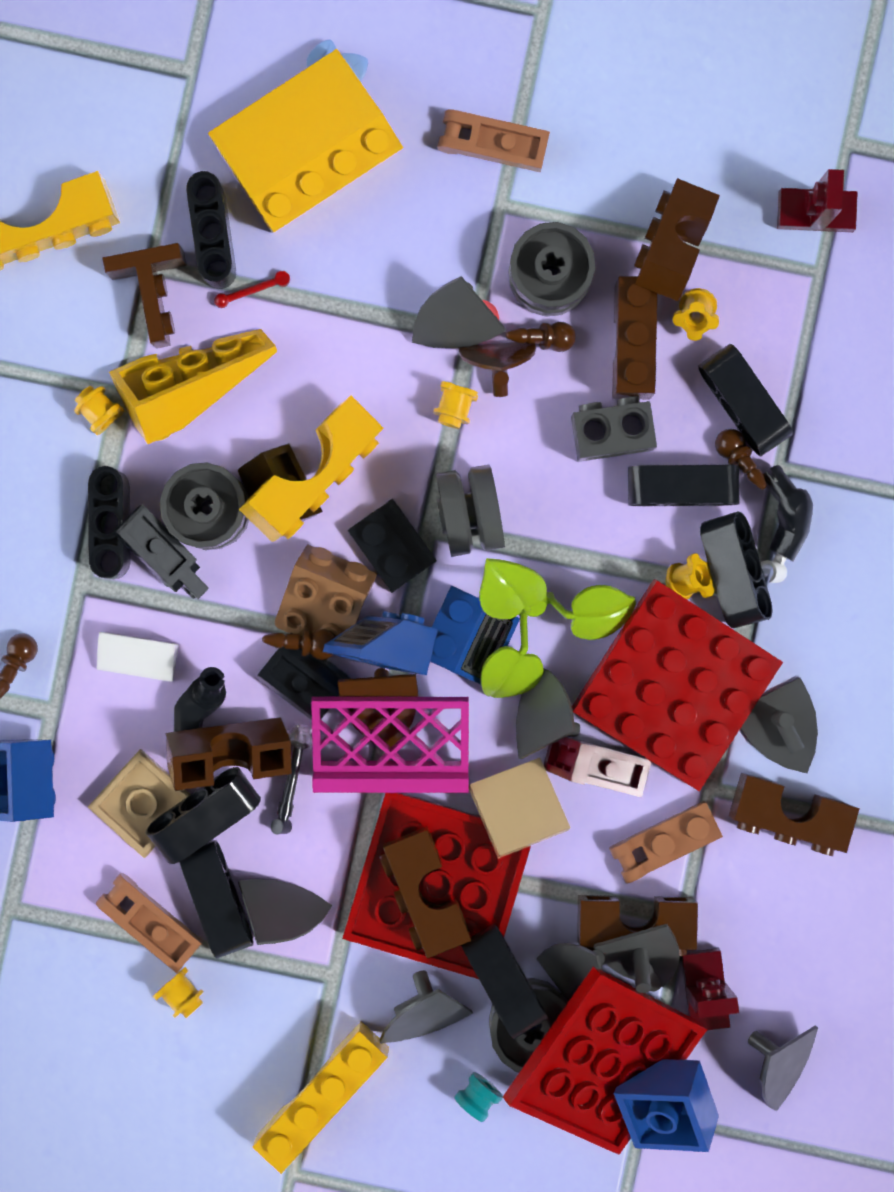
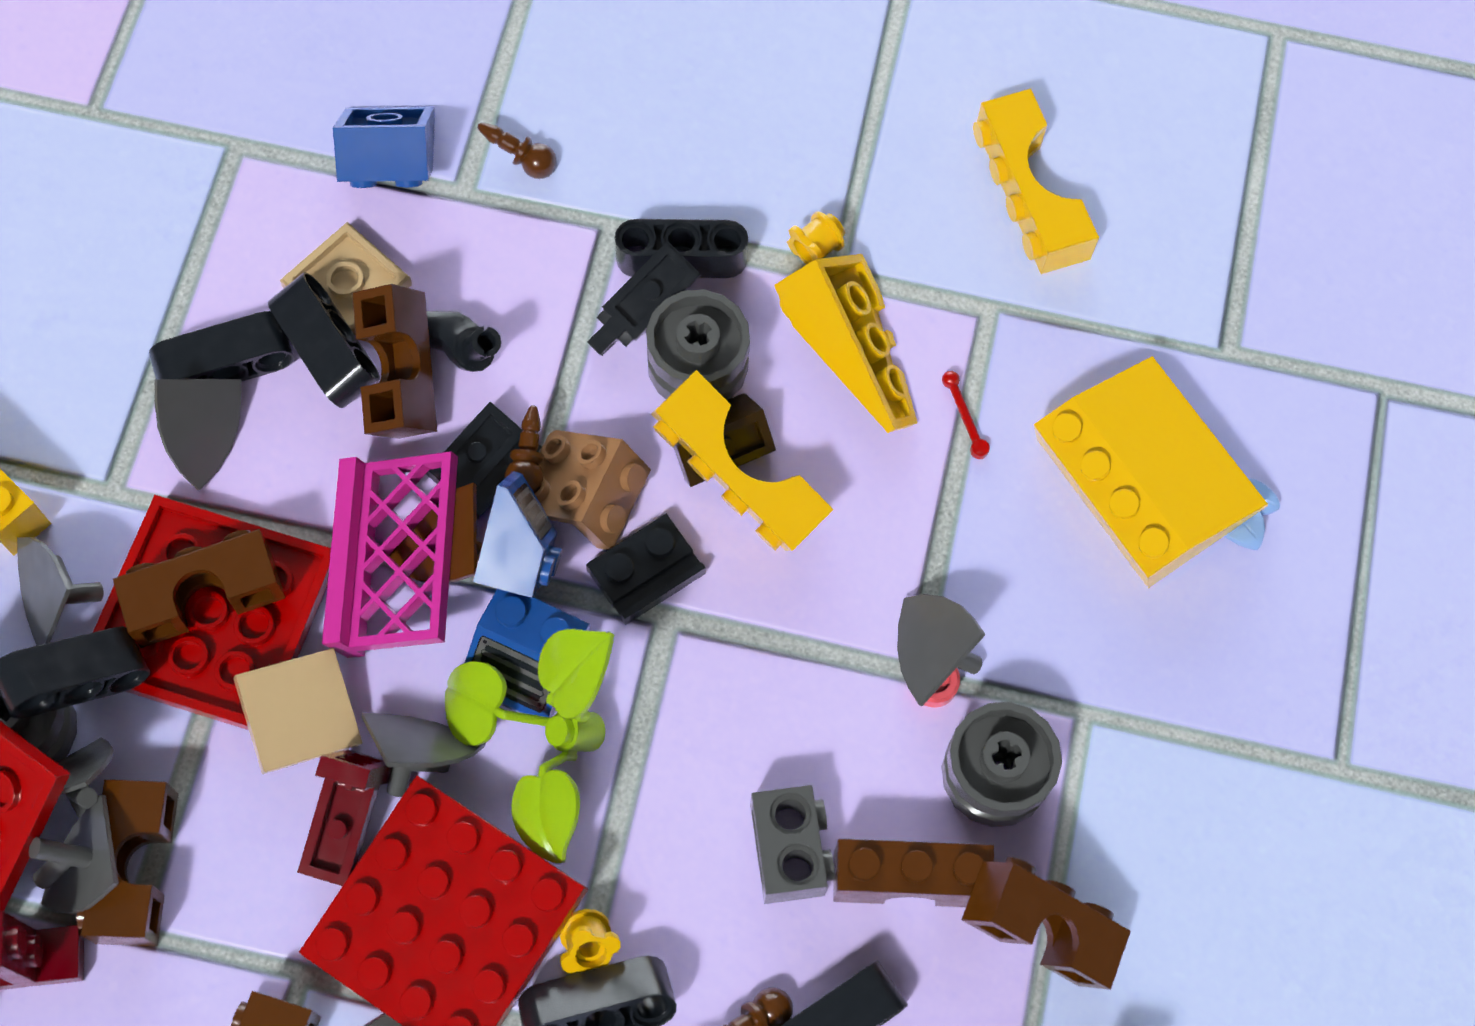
camera: 85 degrees right, 20 degrees down
nougat plate [96,873,203,973] -> none
white slope [97,632,179,682] -> none
reddish brown bracket [102,243,187,349] -> none
yellow brick [153,967,204,1019] -> none
black beam [186,171,236,289] -> none
black piece [271,723,312,835] -> none
yellow brick [433,381,478,429] -> none
dark grey wheel [436,464,505,557] -> none
nougat plate [437,109,550,173] -> none
reddish brown shield [459,342,536,397] -> none
reddish brown bar [506,322,576,352] -> none
nougat plate [609,801,723,884] -> none
black beam [628,465,740,507] -> none
yellow brick [673,288,720,341] -> none

